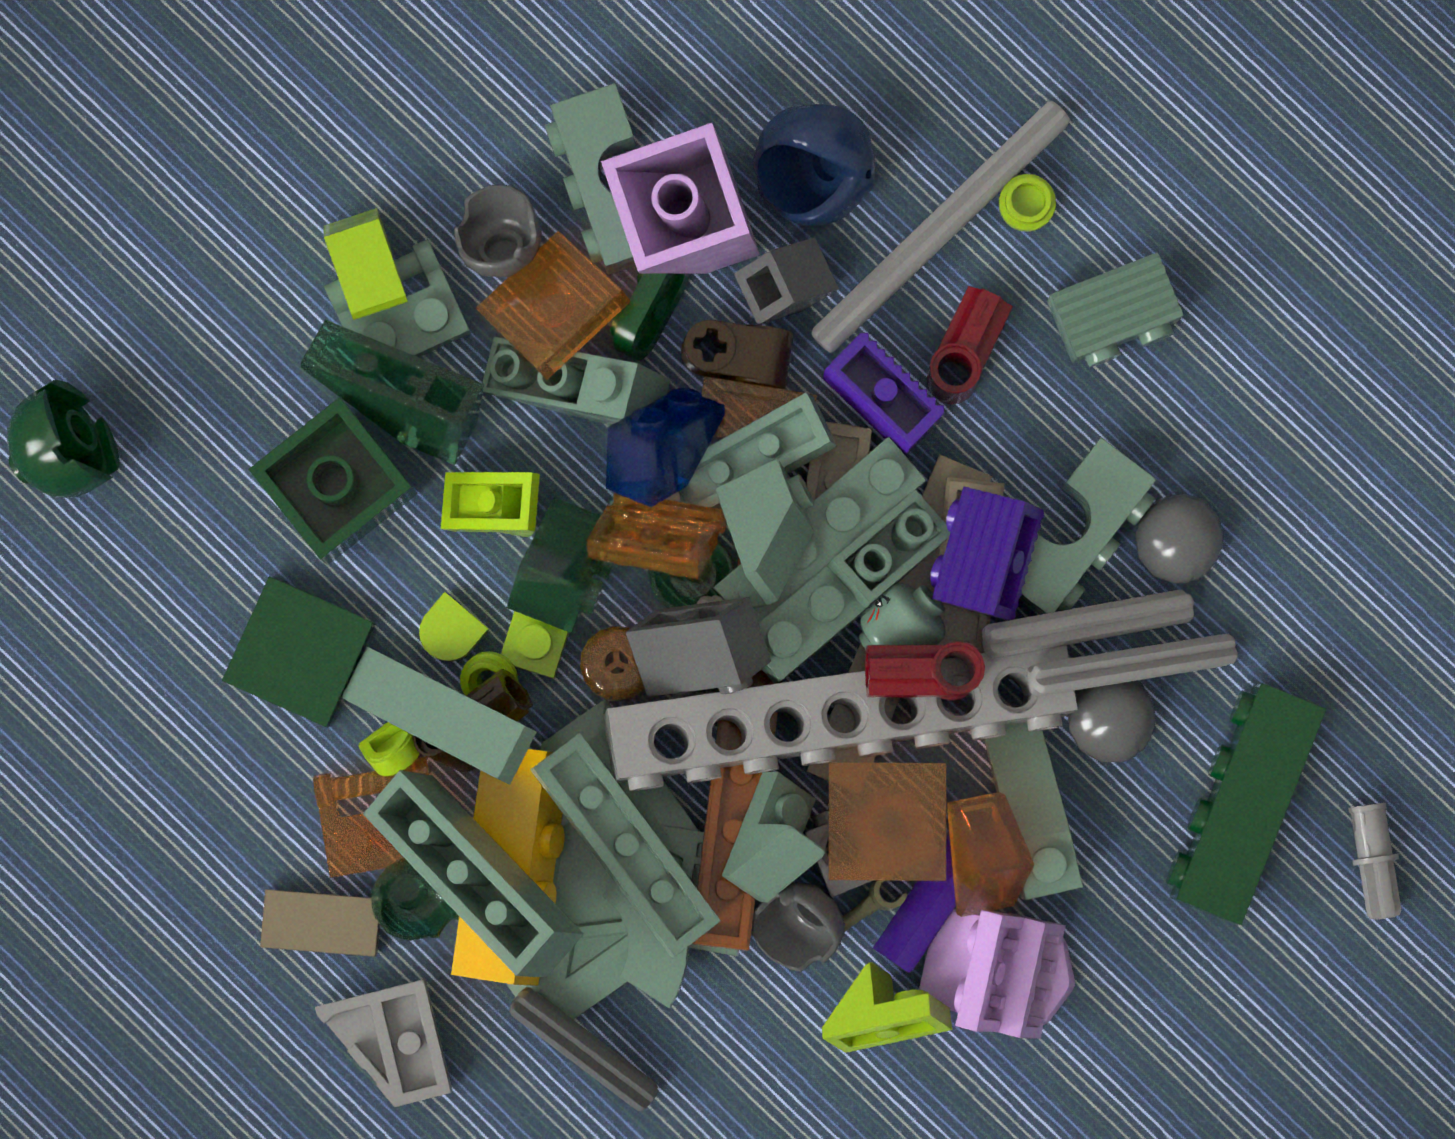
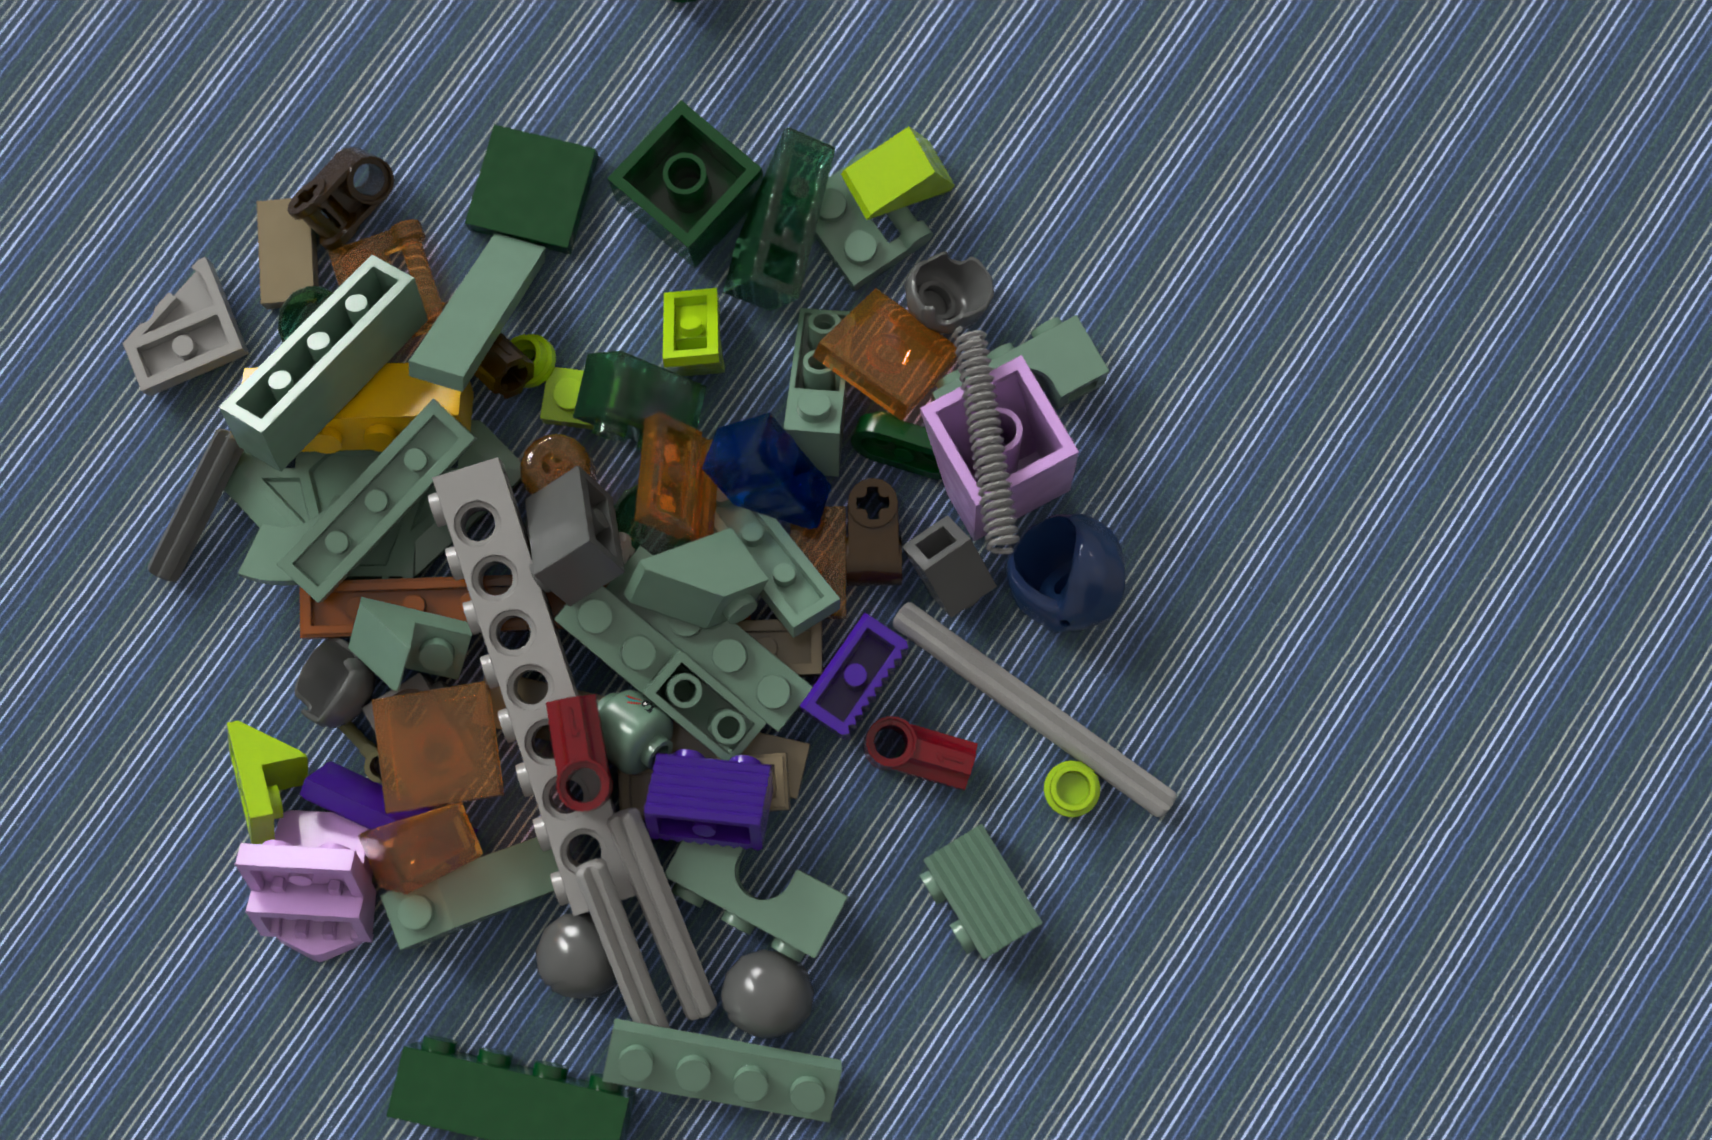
camera: 85 degrees right, 5 degrees down
lime tile [358,722,420,776] -> none
lime tile [419,592,490,662] -> none
none -> dark brown piece [287,147,394,251]
none -> sand green plate [602,1018,842,1123]
none -> light grey piece [952,326,1020,554]

